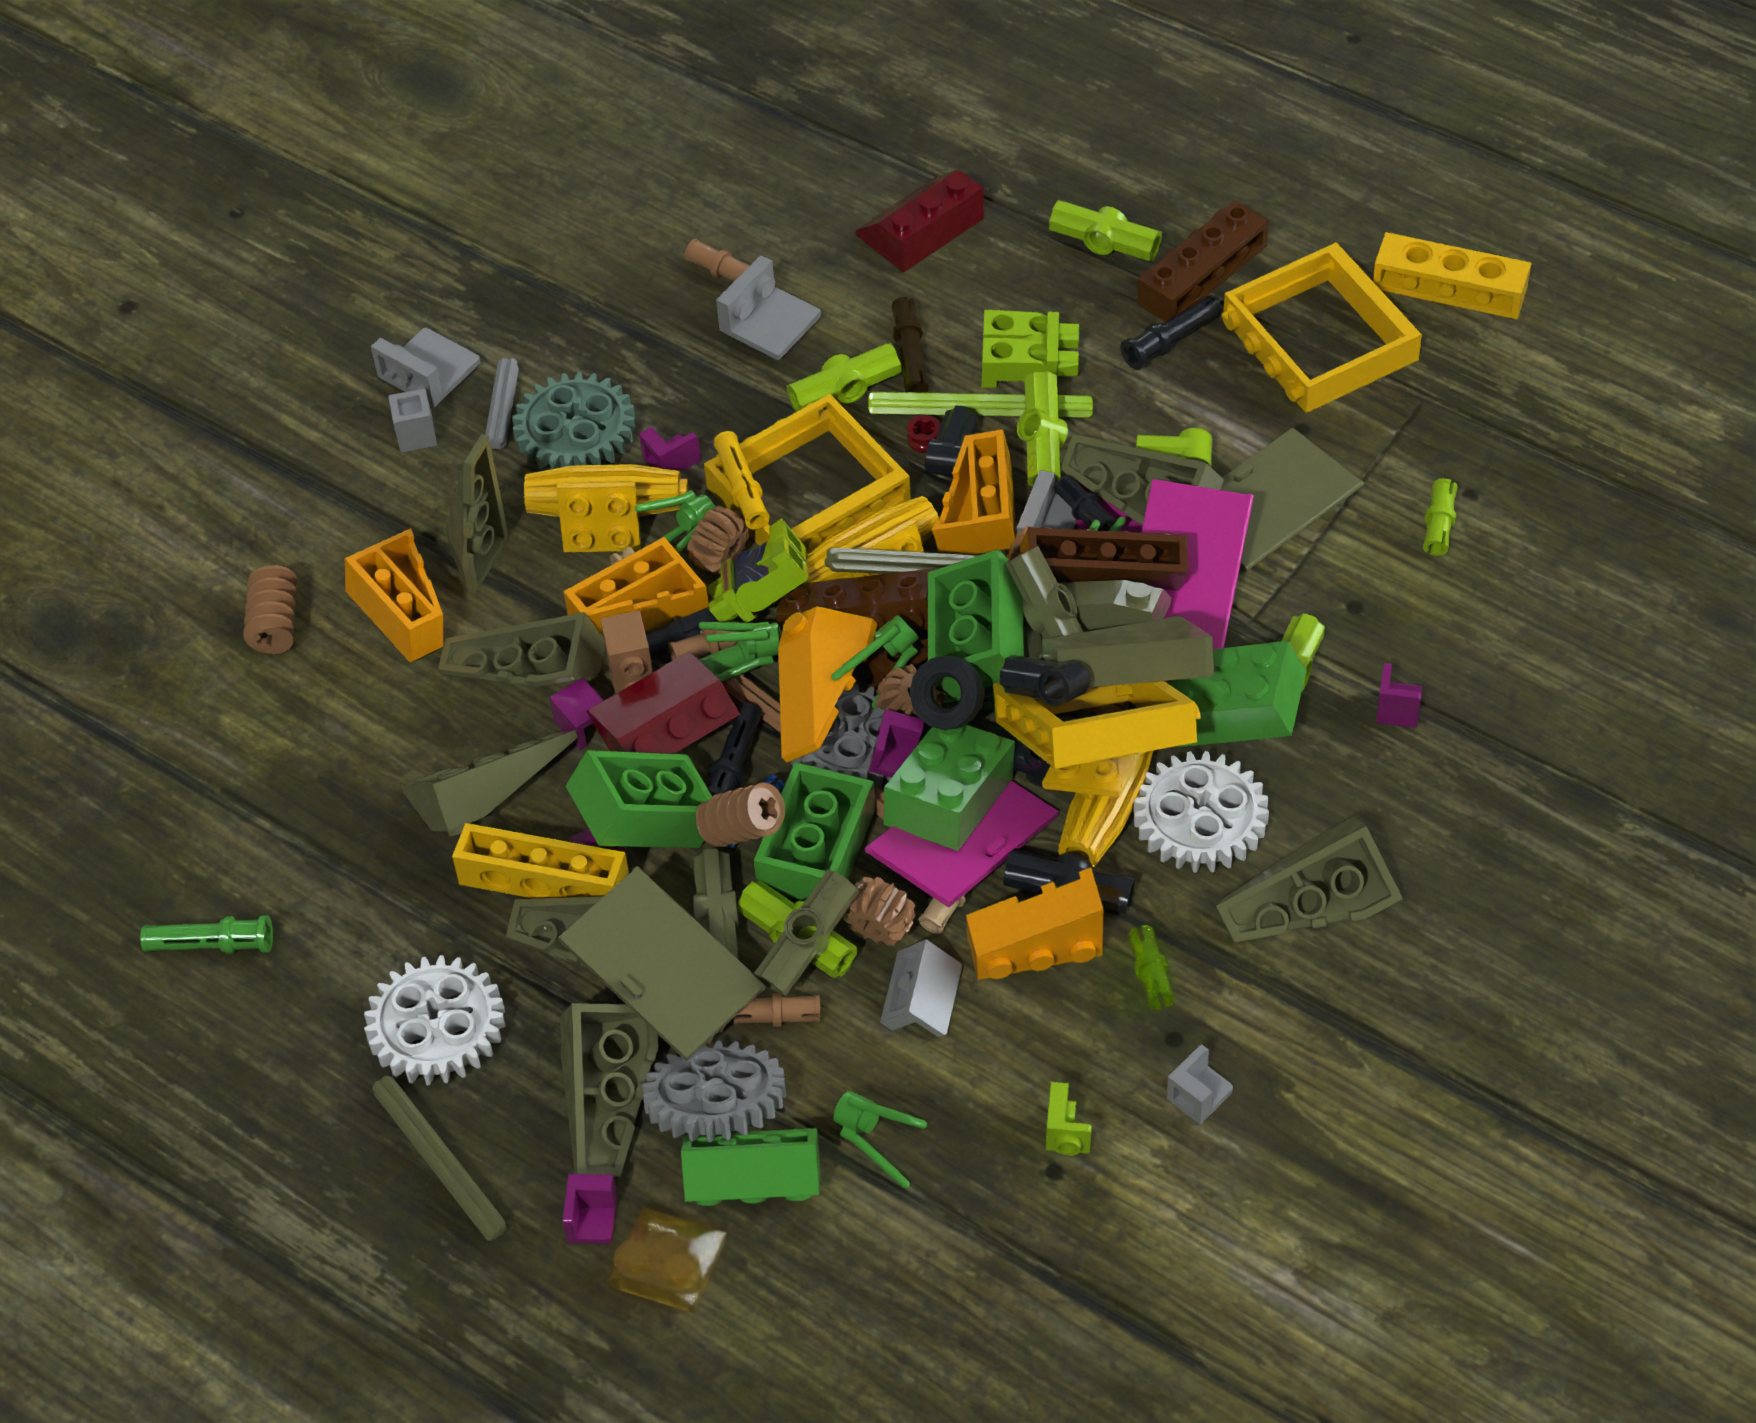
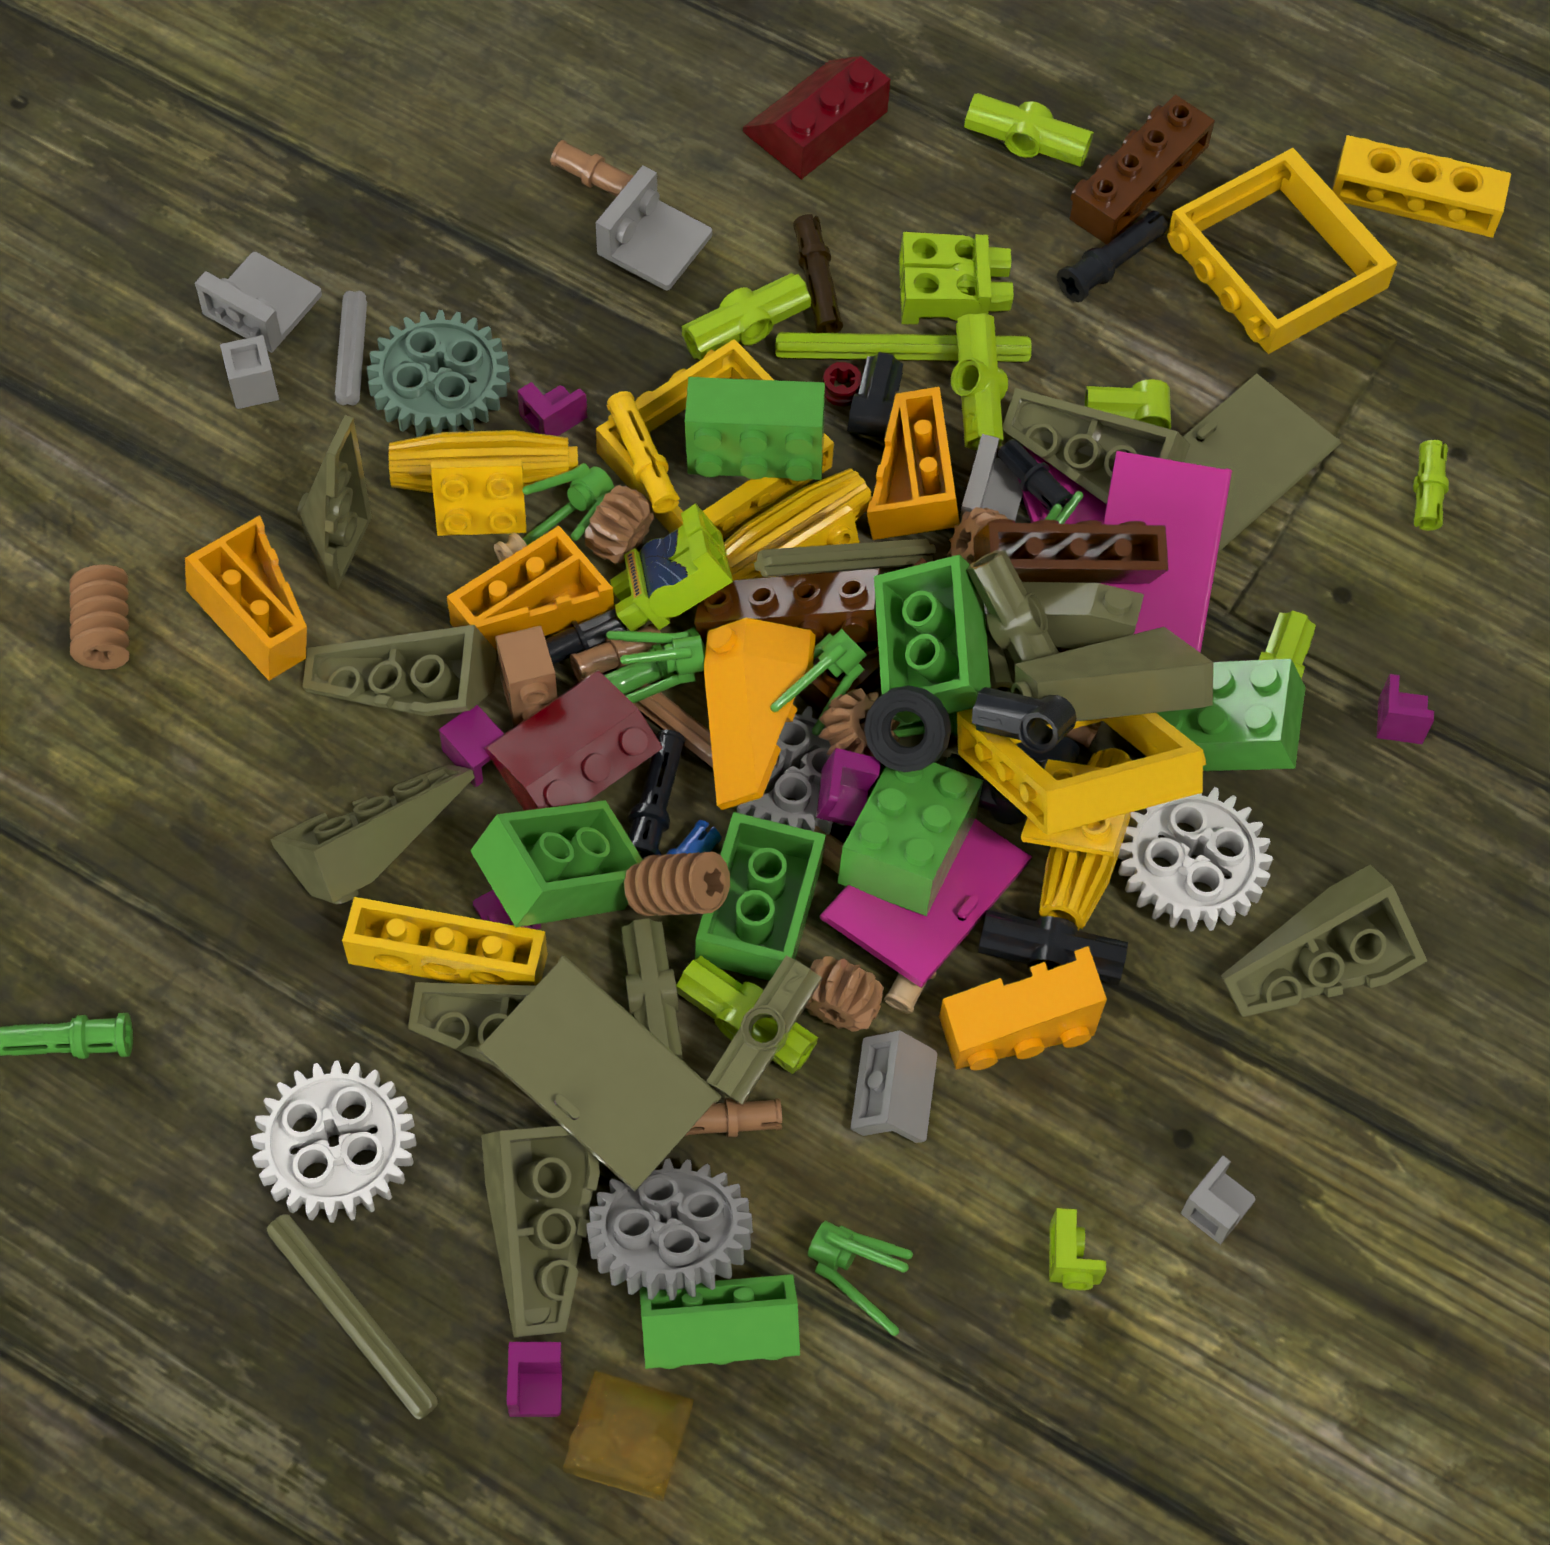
camera: 10 degrees left, 10 degrees up
clear neon green pin [1128,925,1175,1010] -> none
none -> bright green brick [685,377,825,481]

